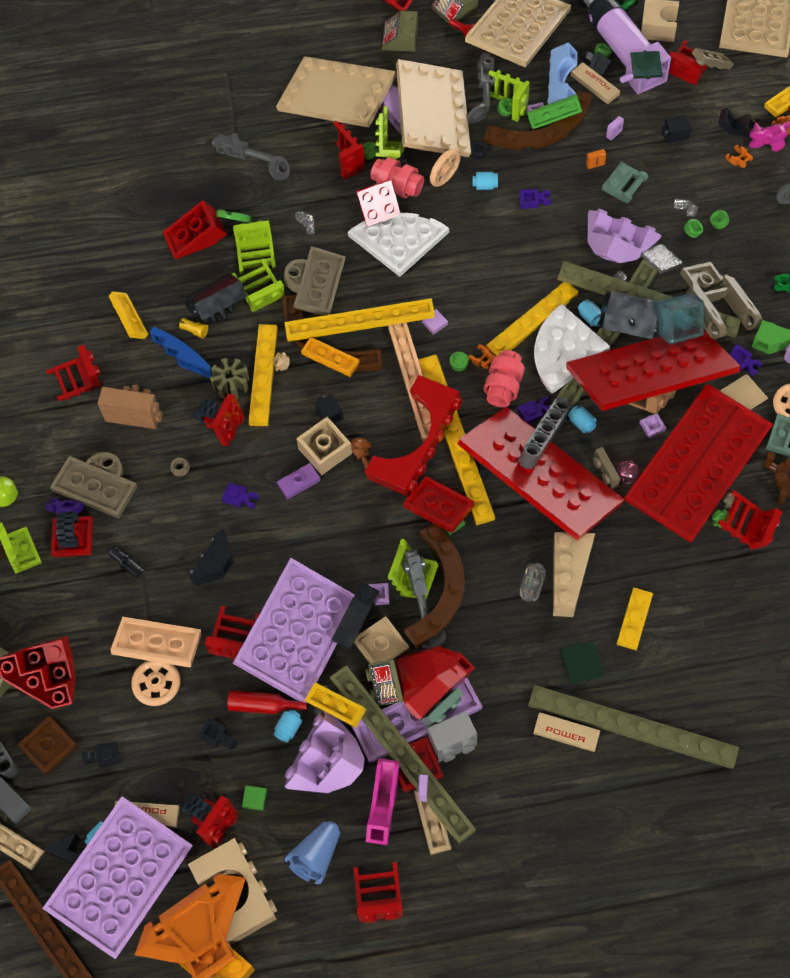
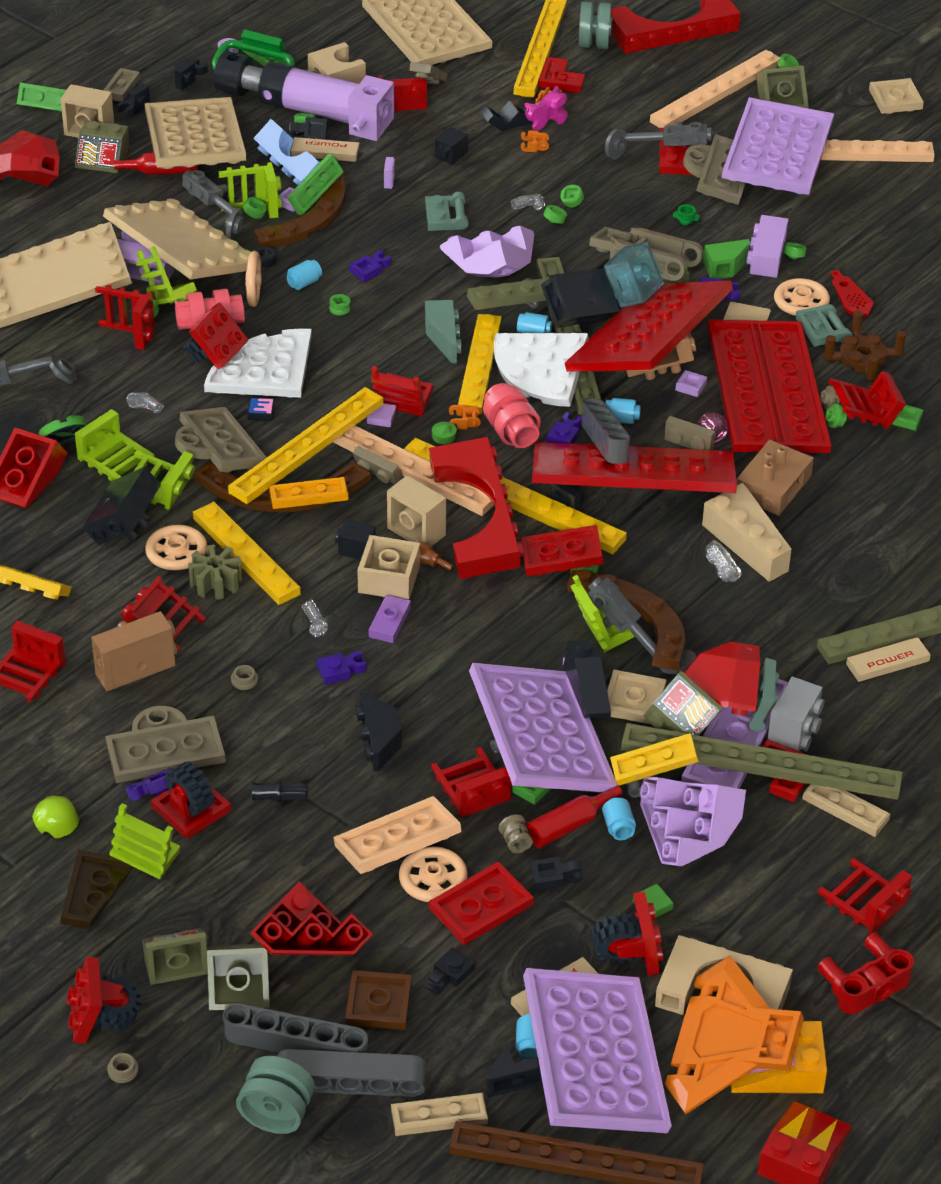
camera: 45 degrees left, 20 degrees down
blue slope [150,326,213,378] -> none
yellow pin [179,318,208,339] -> none
red plate [194,394,244,446] -> none
tan plate [273,352,290,371] -> none
medium blue cone [285,821,340,884] -> none
dark pink arch [366,758,400,845] -> none
olive slope [382,11,418,52] -> none
lavender tile [418,775,428,802] -> none
clear green piece [561,641,604,684] -> none
orange tile [586,149,606,169] -> none
yellow plate [617,587,653,650] -> none
clear green piece [630,50,663,79] -> none
clear piece [640,244,683,274] -> none
none -> red plate [120,576,206,652]
none -> light nougat plate [145,525,207,570]
none -> tile [247,397,275,421]
none -> clear arm [301,599,328,637]
none -> bright green bush [329,294,351,315]
none -> dark tan plate [353,446,403,485]
none -> red plate [371,366,434,417]
none -> tan brick [387,475,446,546]
none -> sand green slope [425,300,461,363]
none -> red plate [429,862,534,945]
none -> dark tan bush [498,815,533,853]
none -> medium nougat piece [737,440,814,516]
none -> red piece [817,932,914,1014]
none -> bright green tile [892,405,924,431]

